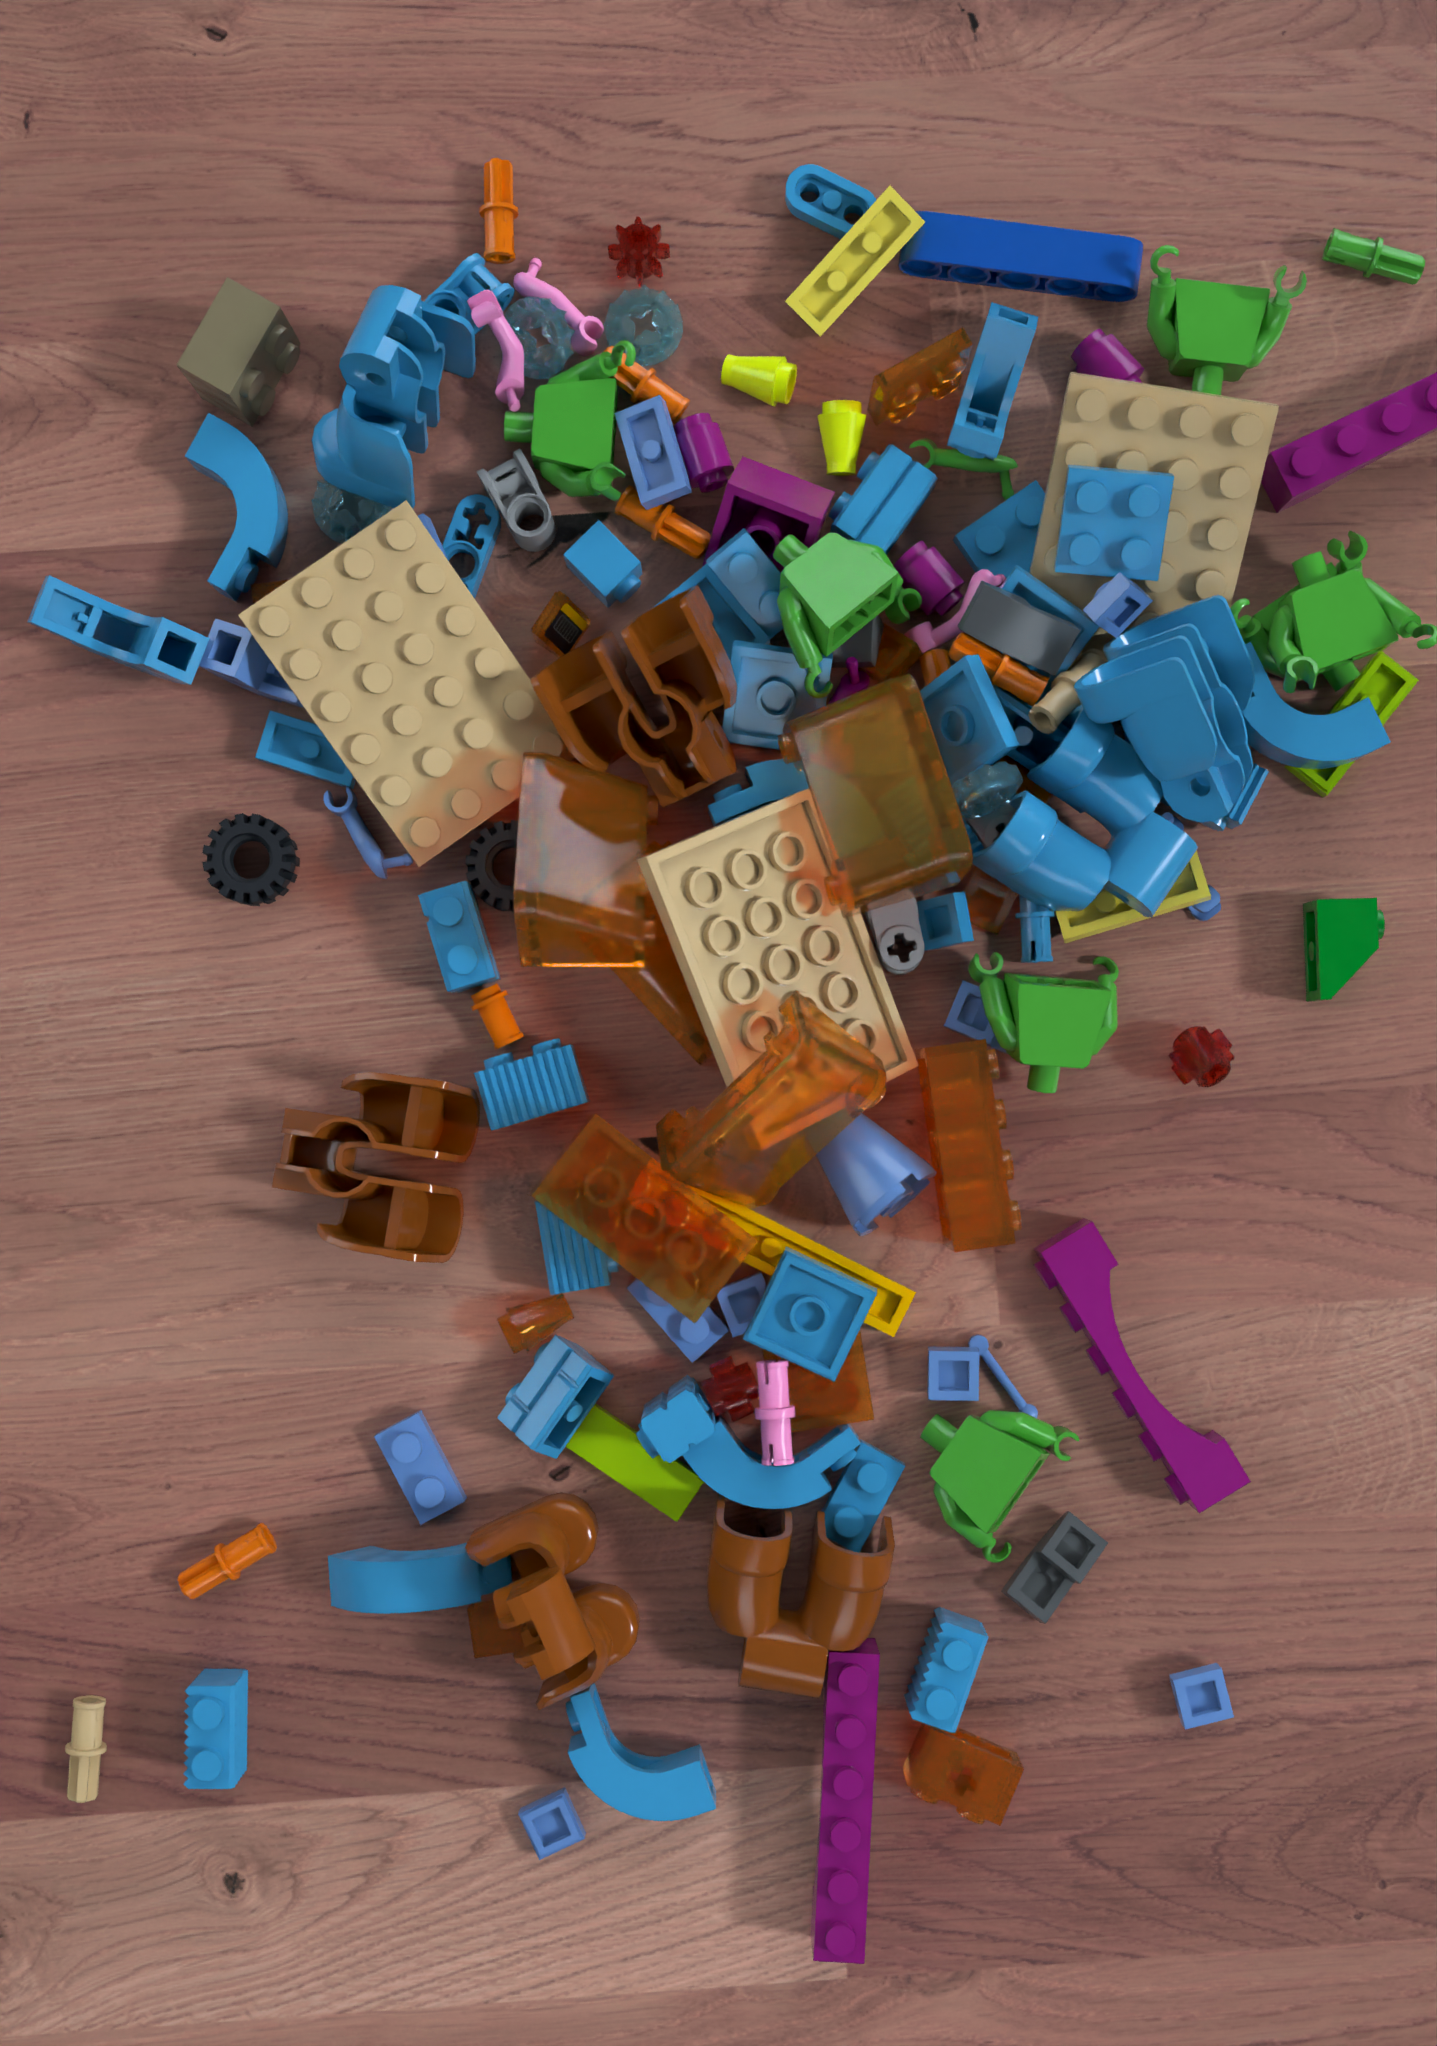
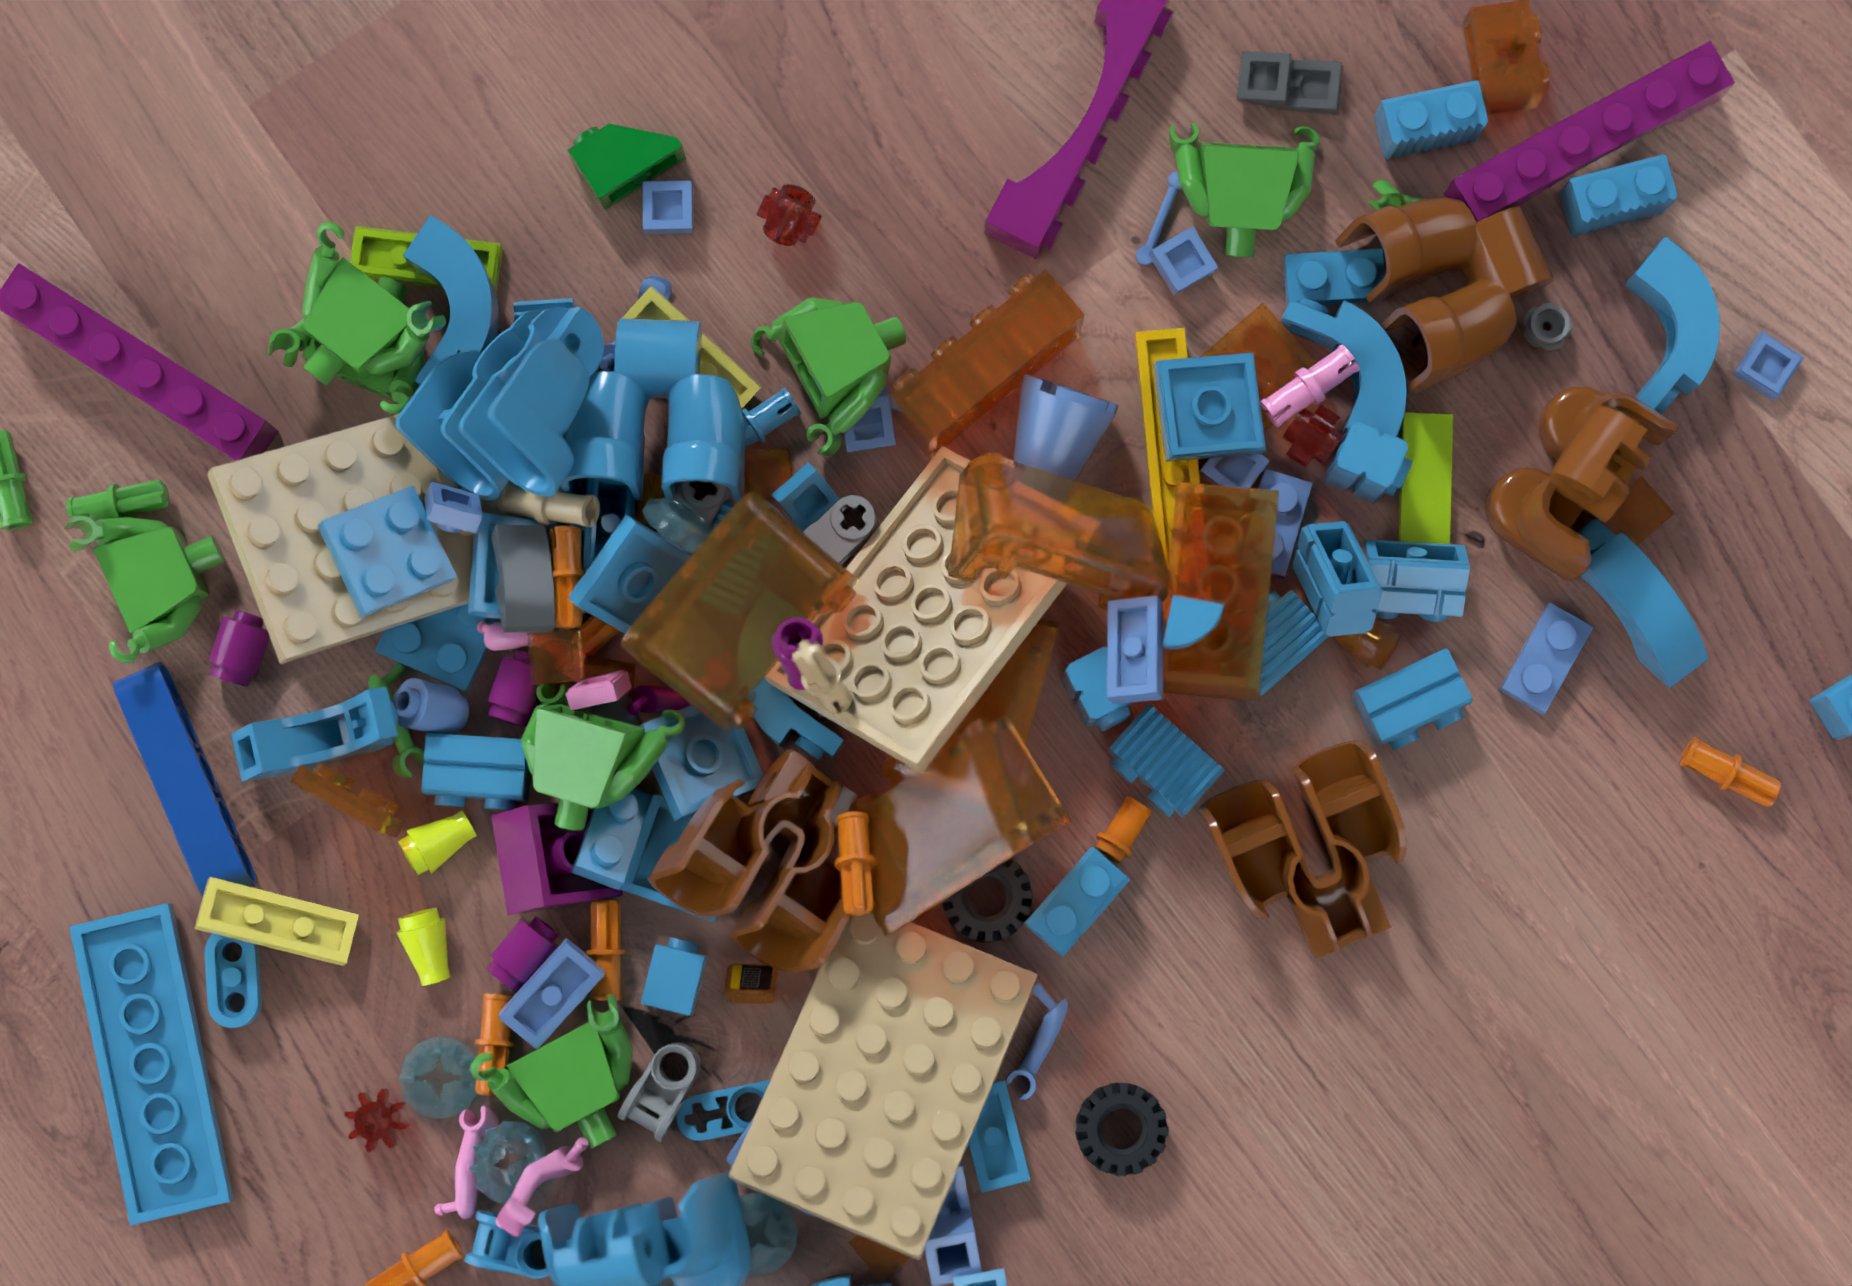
camera: 120 degrees left, 5 degrees down
none -> bright green axle [66,479,170,529]
none -> dark azure plate [69,903,235,1226]
none -> medium blue brick [393,678,469,734]
none -> clear orange plate [528,628,585,685]
none -> bright pink tile [566,670,632,710]
none -> medium blue plate [643,181,694,234]
none -> magenta cone [772,618,823,690]
none -> tan axle [792,640,852,714]
none -> orange axle [835,811,876,916]
none -> dark azure brick [1061,646,1132,733]
none -> medium blue plate [1107,595,1163,704]
none -> dark azure tile [1163,595,1224,649]
none -> dark azure brick [1293,521,1383,637]
none -> dark azure brick [1351,648,1473,751]
none -> bright green hand [1368,179,1428,210]
none -> light grey plate [1523,303,1572,351]
none -> dark azure brick [1559,154,1678,237]

